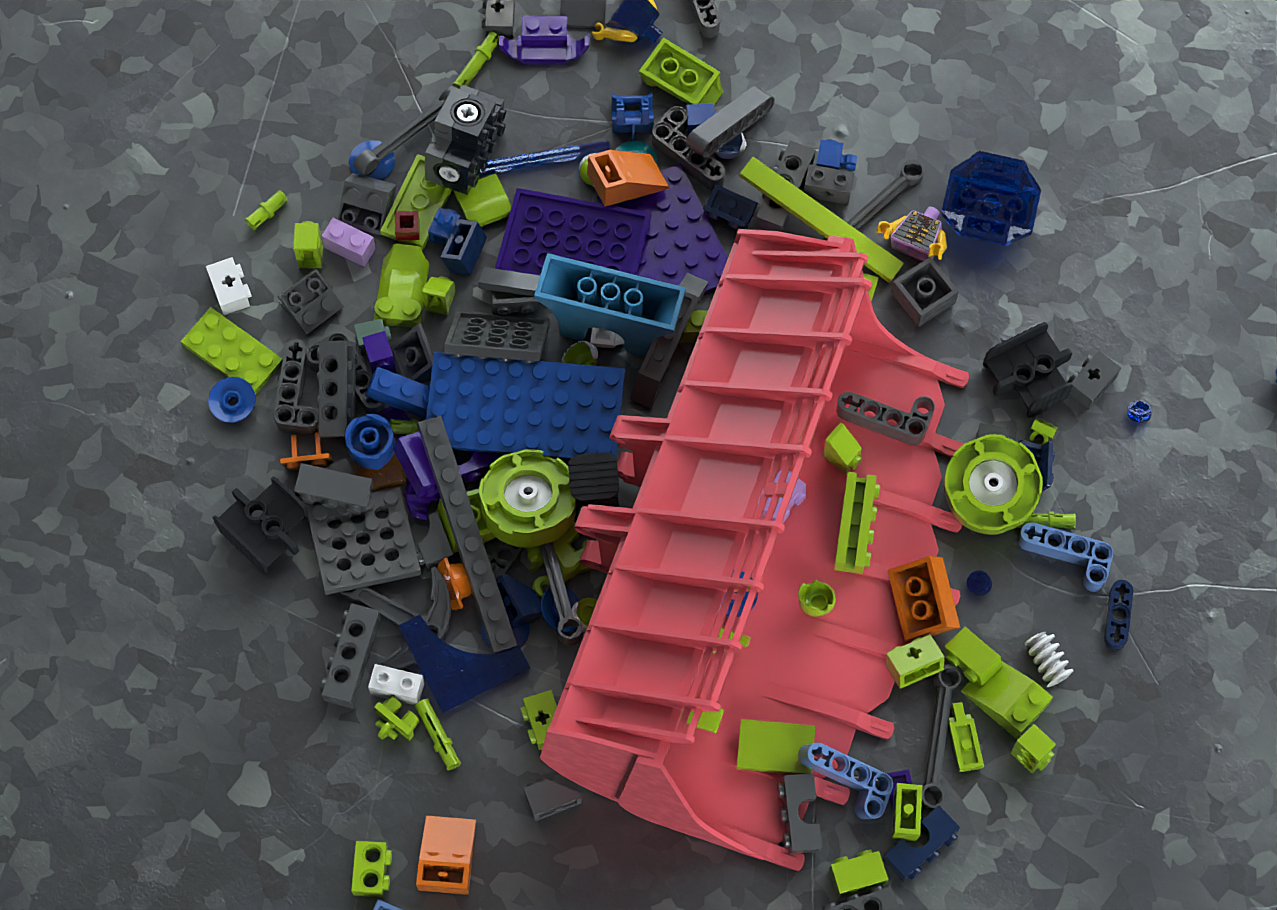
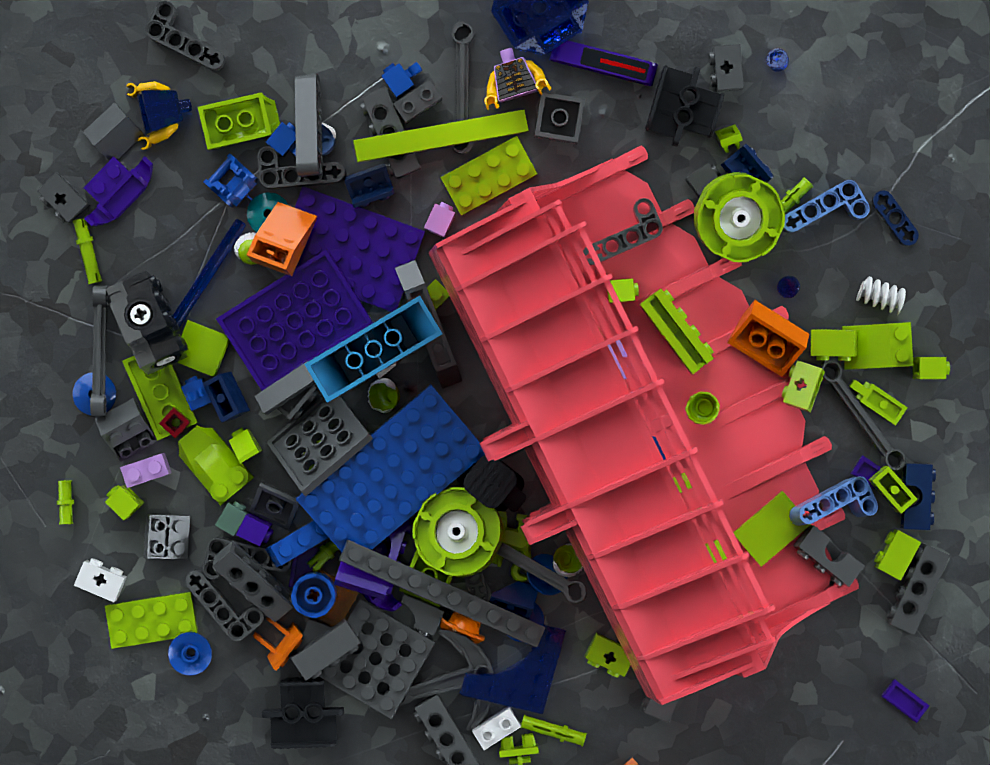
camera: 45 degrees left, 20 degrees up
none -> beam [549,38,658,86]

